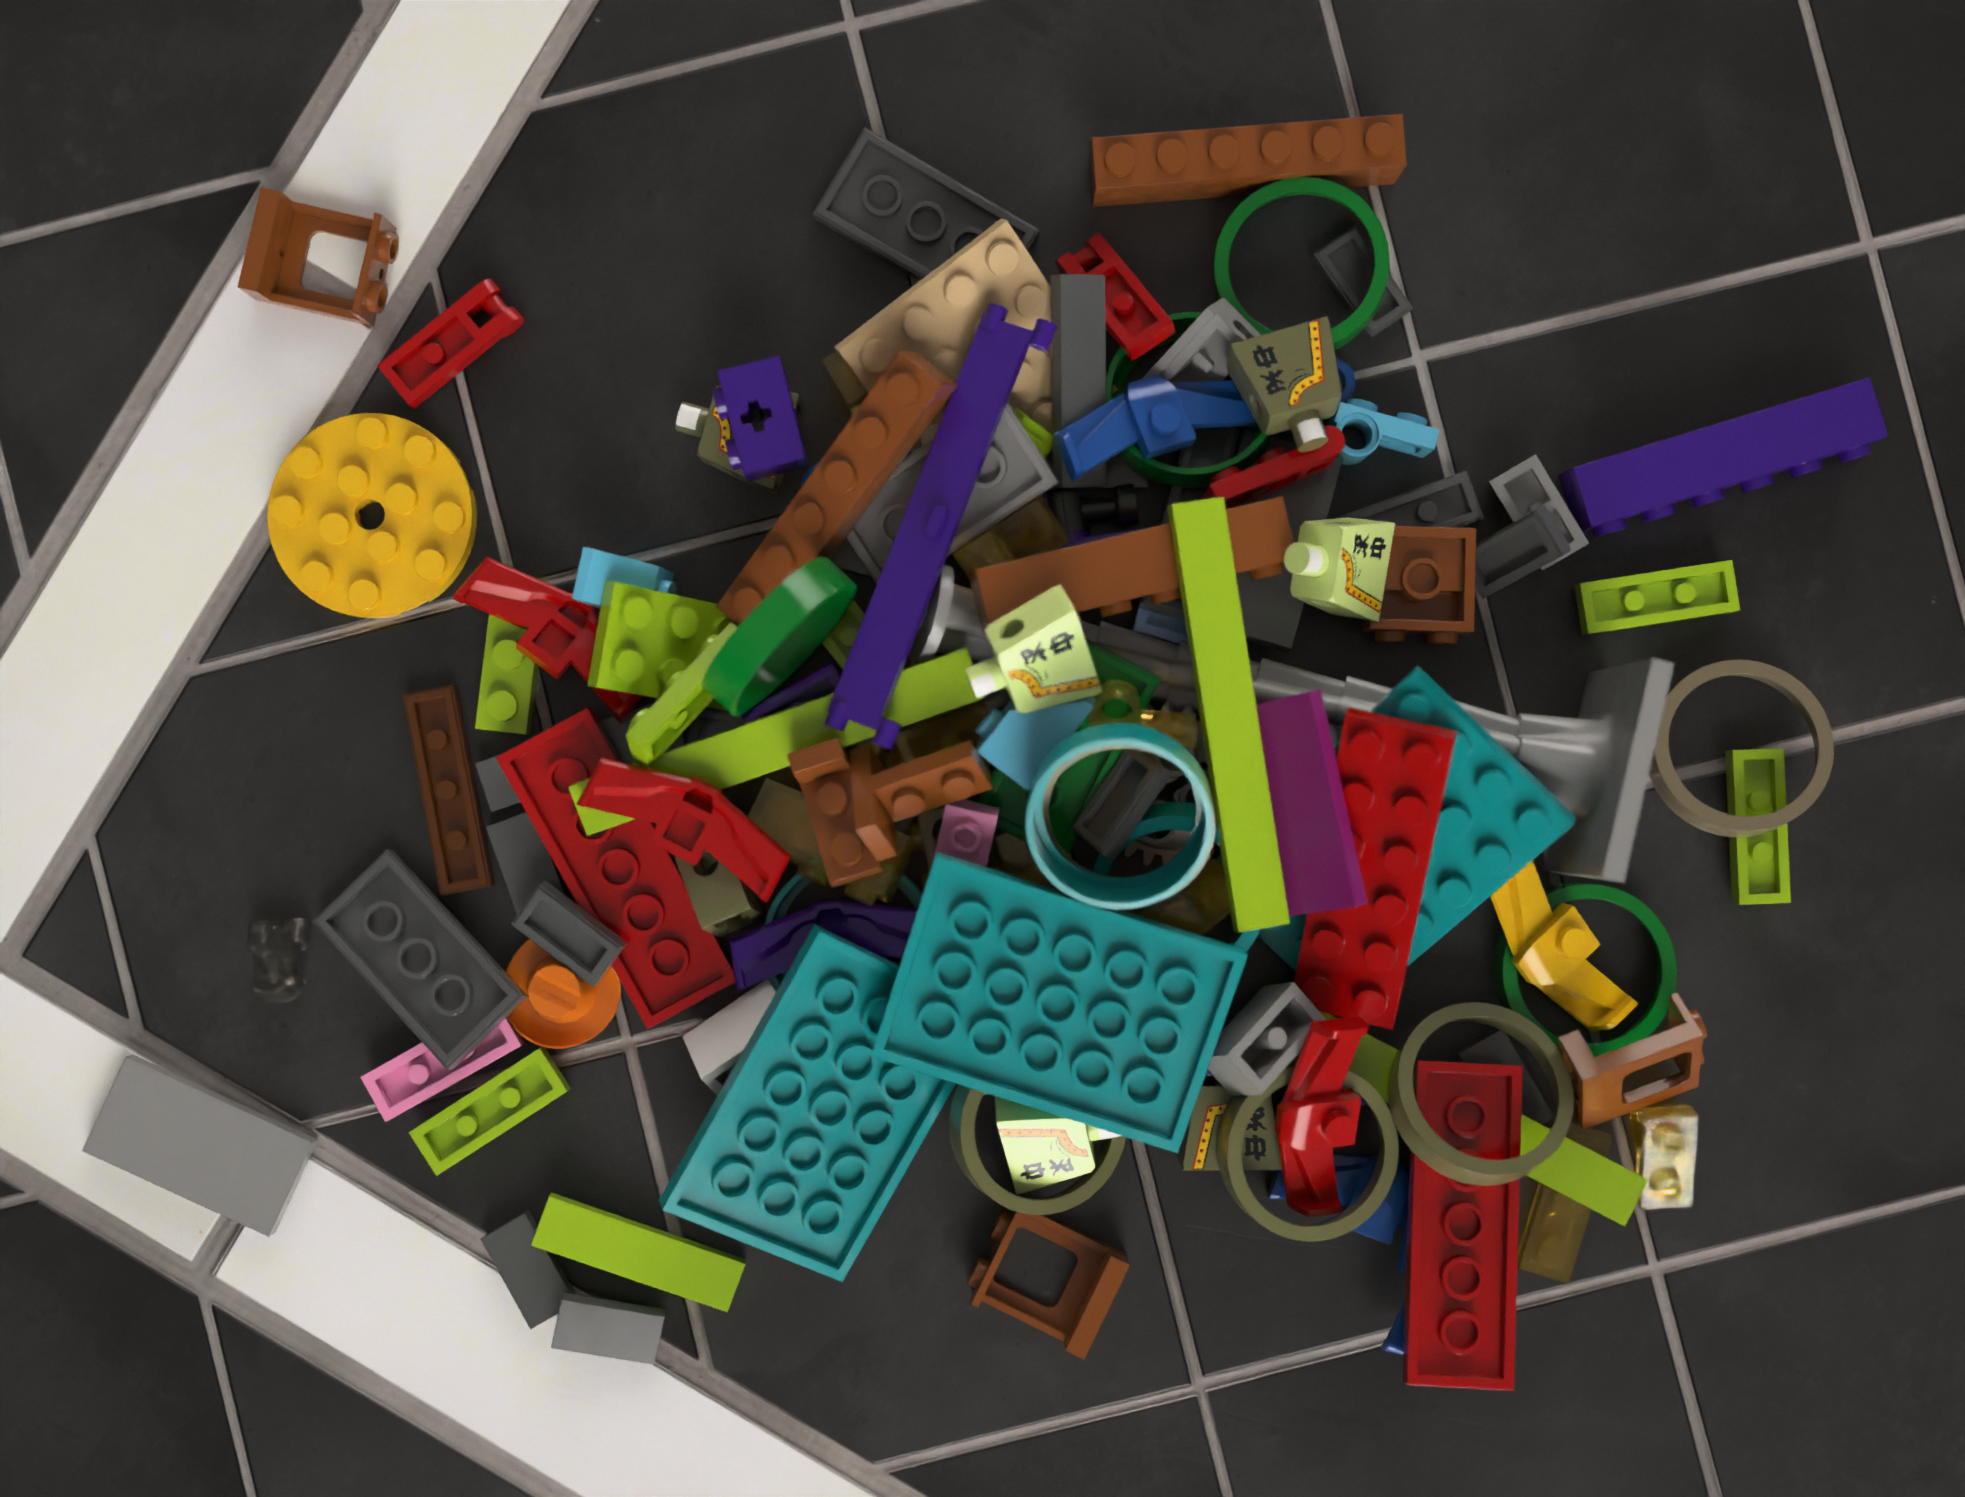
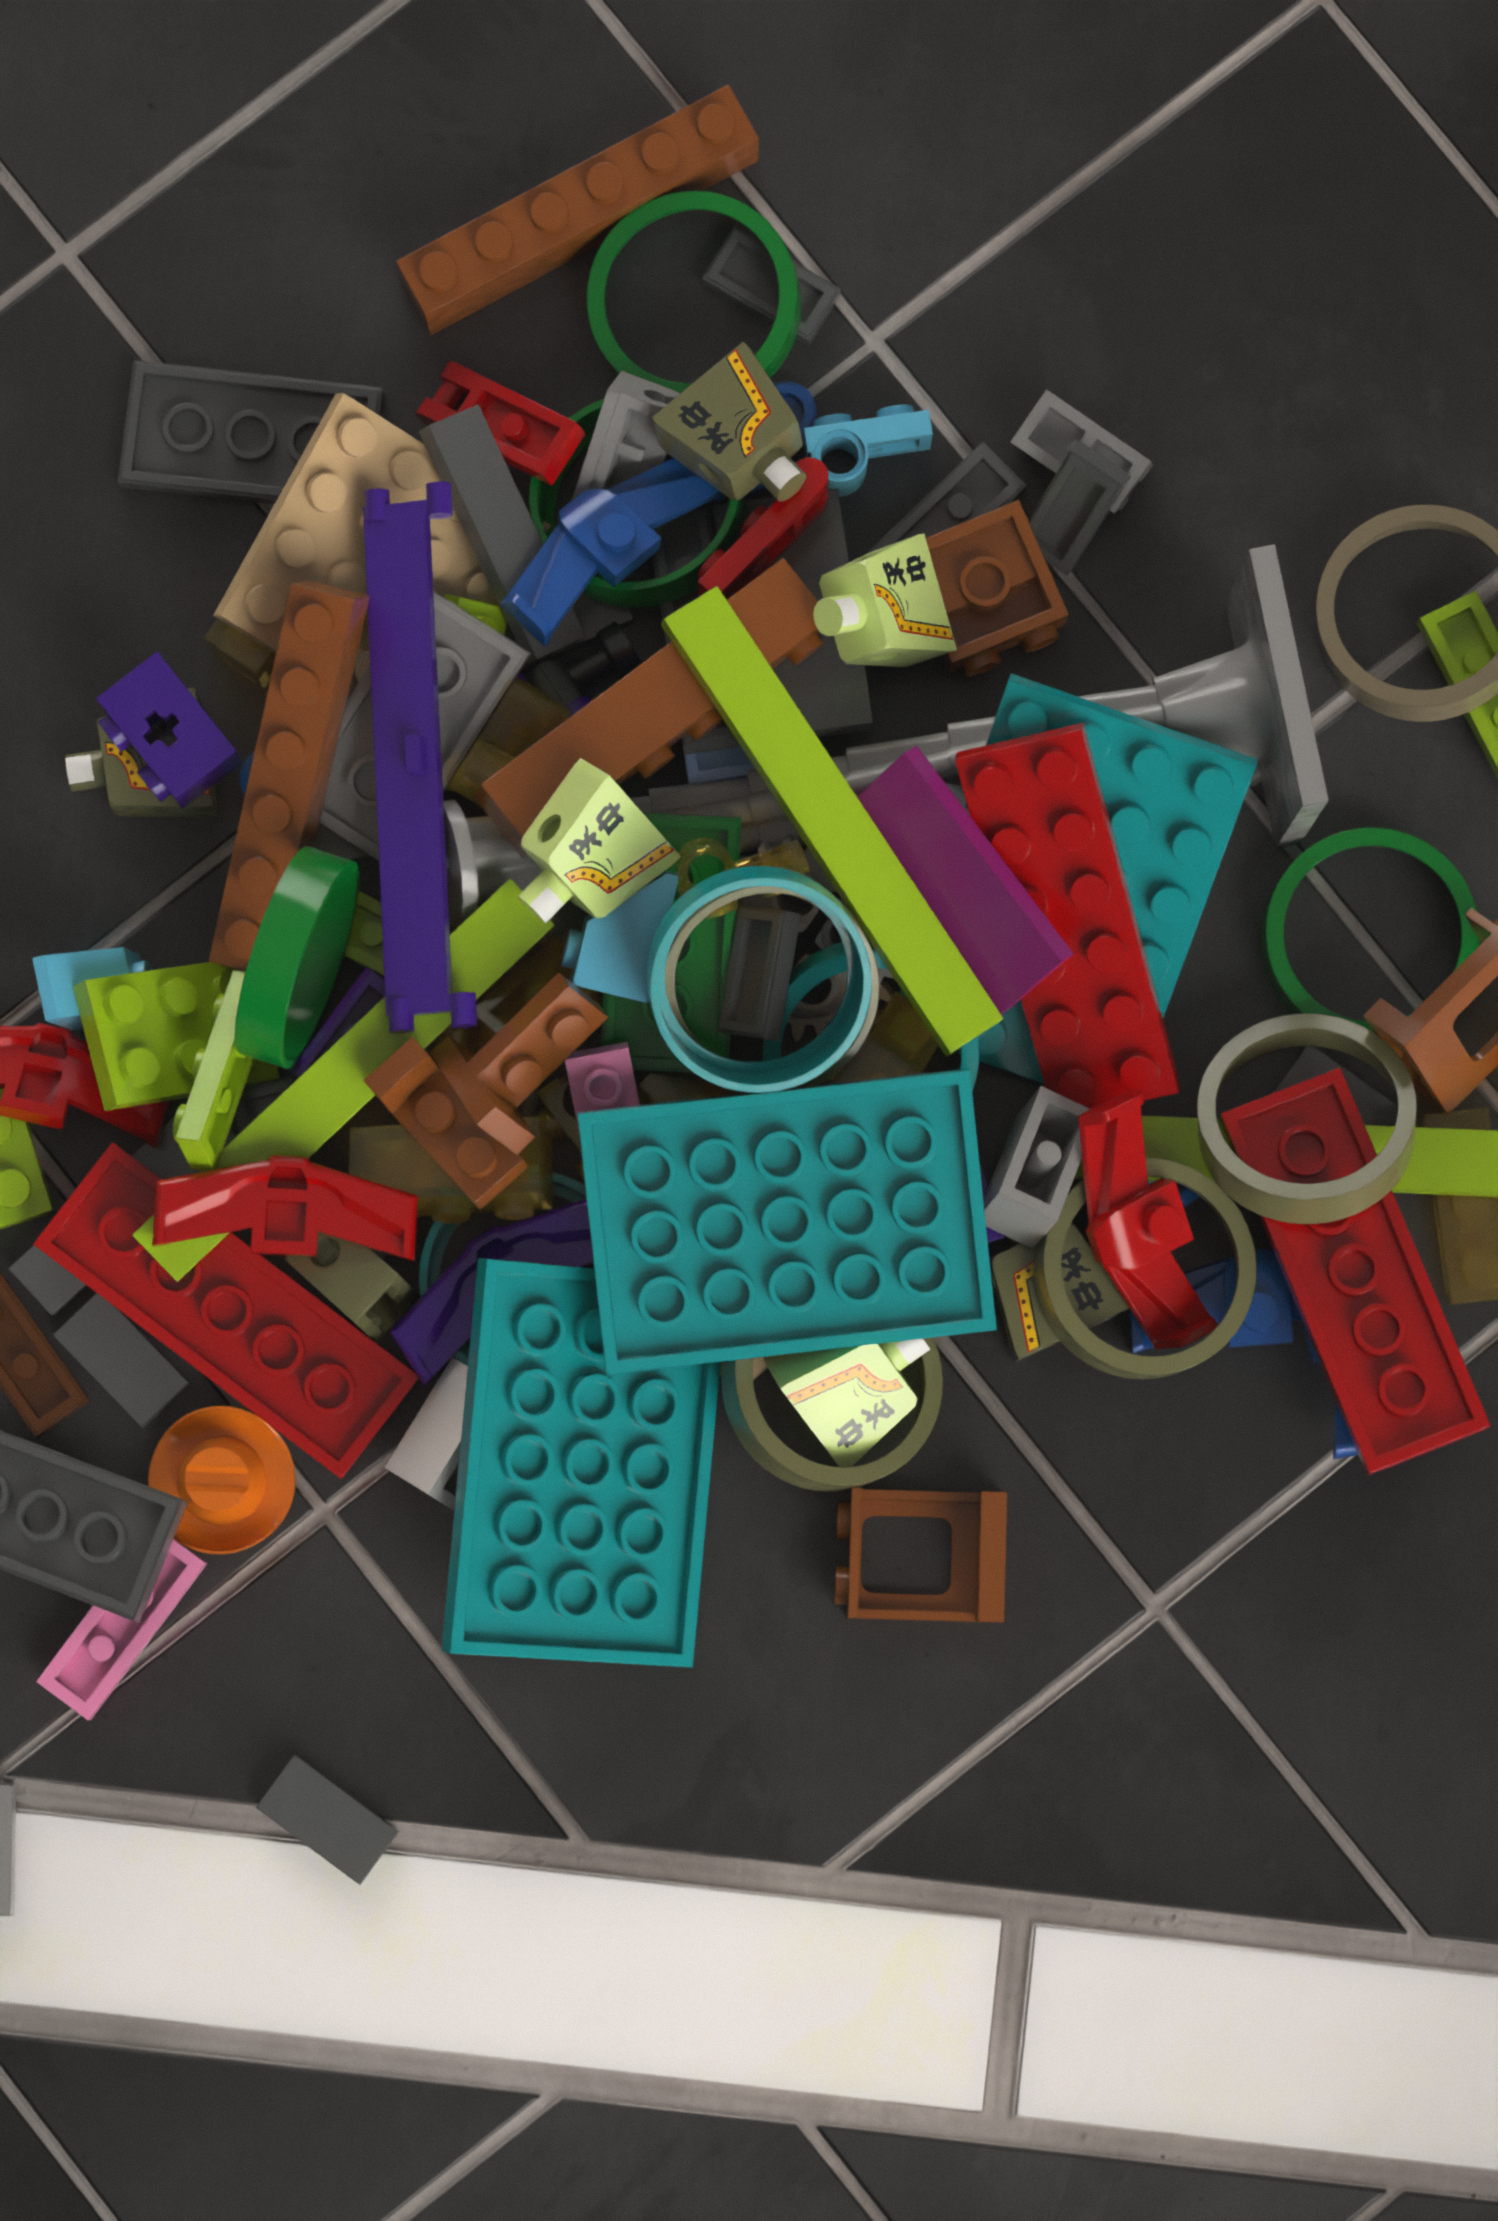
camera: 25 degrees left, 5 degrees down
lime plate [409,1047,571,1176] -> none
dark grey tile [511,880,627,987] -> none
lime tile [531,1192,746,1312] -> none
tile [551,1292,665,1365] -> none
yellow plate [1490,860,1638,1032] -> none
dark purple brick [1559,377,1888,537] -> none
lime plate [1574,560,1740,636] -> none

